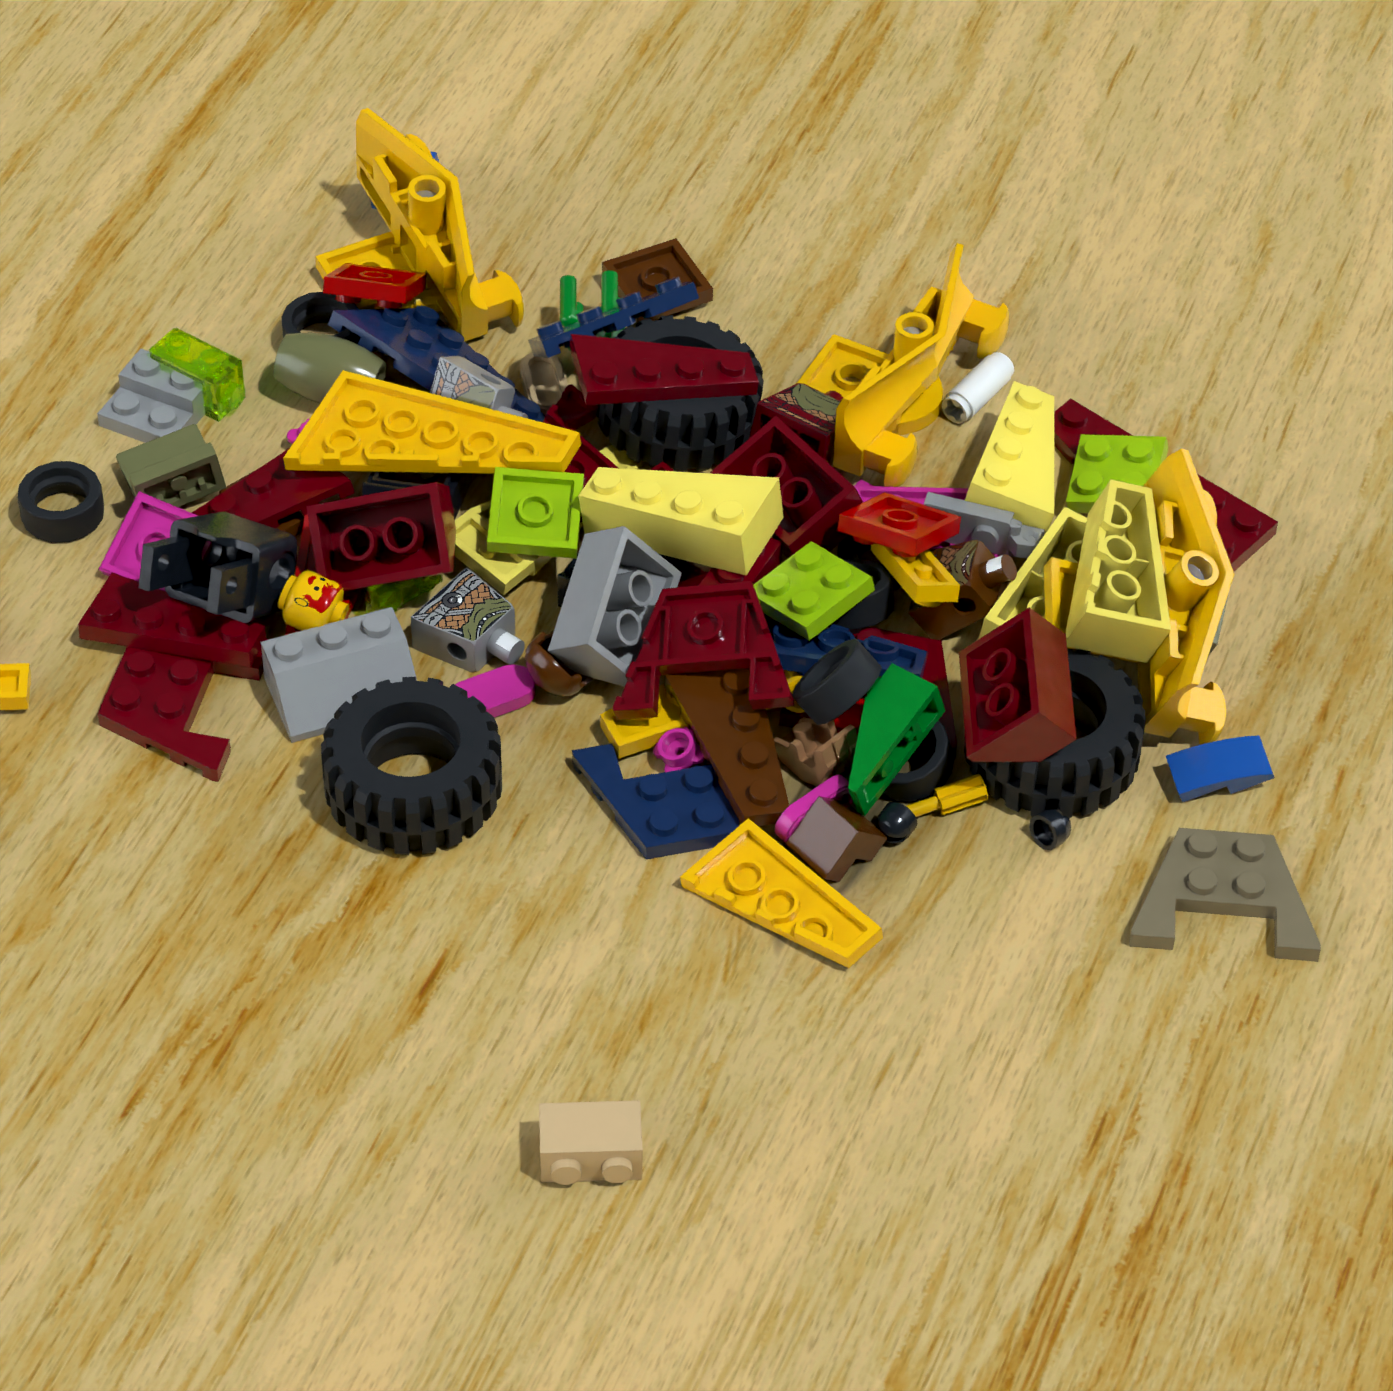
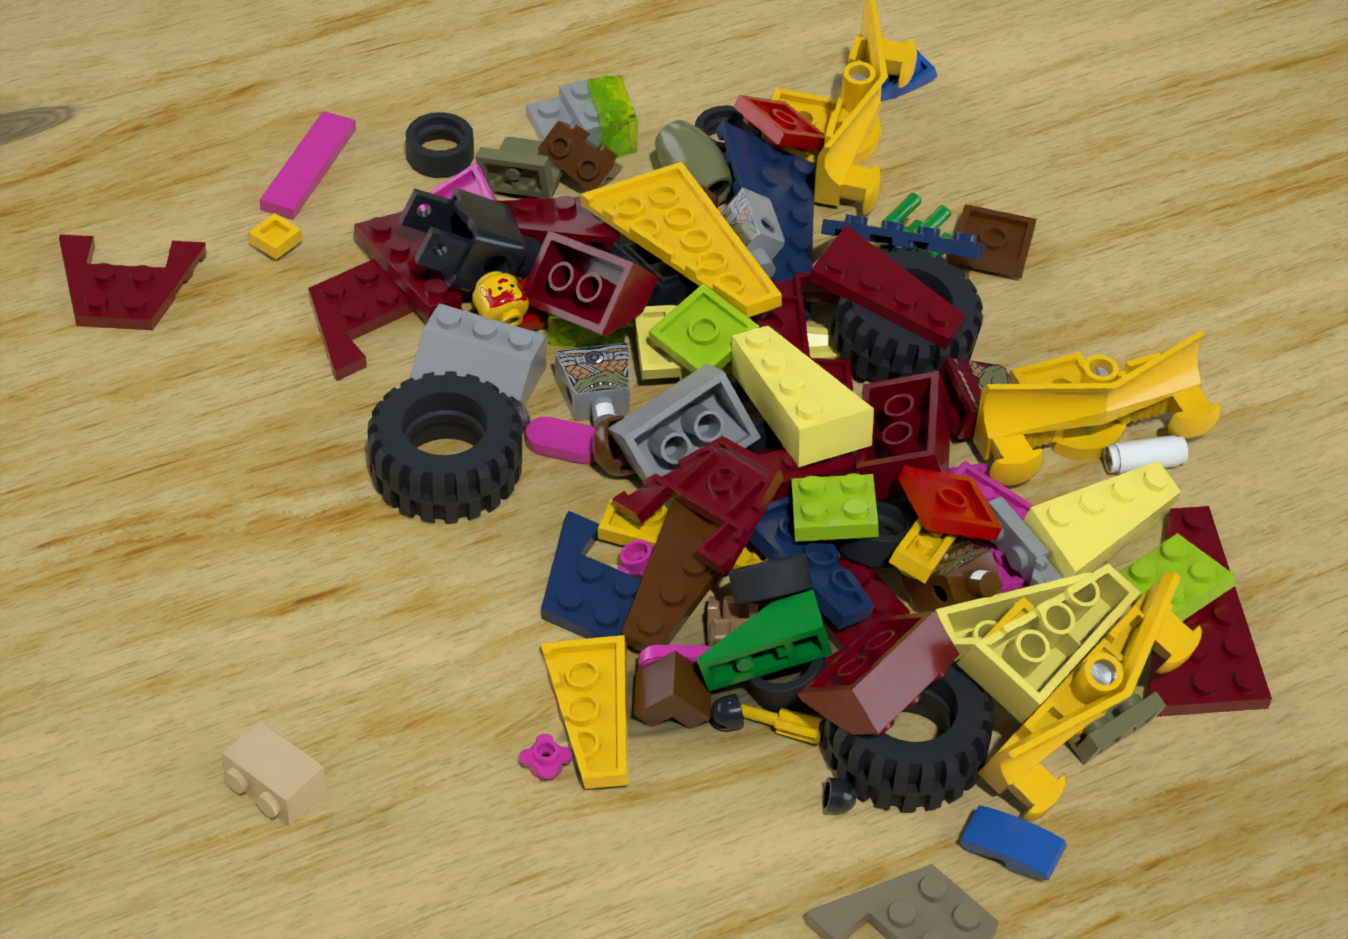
camera: 40 degrees right, 0 degrees up
none -> dark pink plate [520,734,572,780]
none -> reddish brown bracket [538,120,623,191]

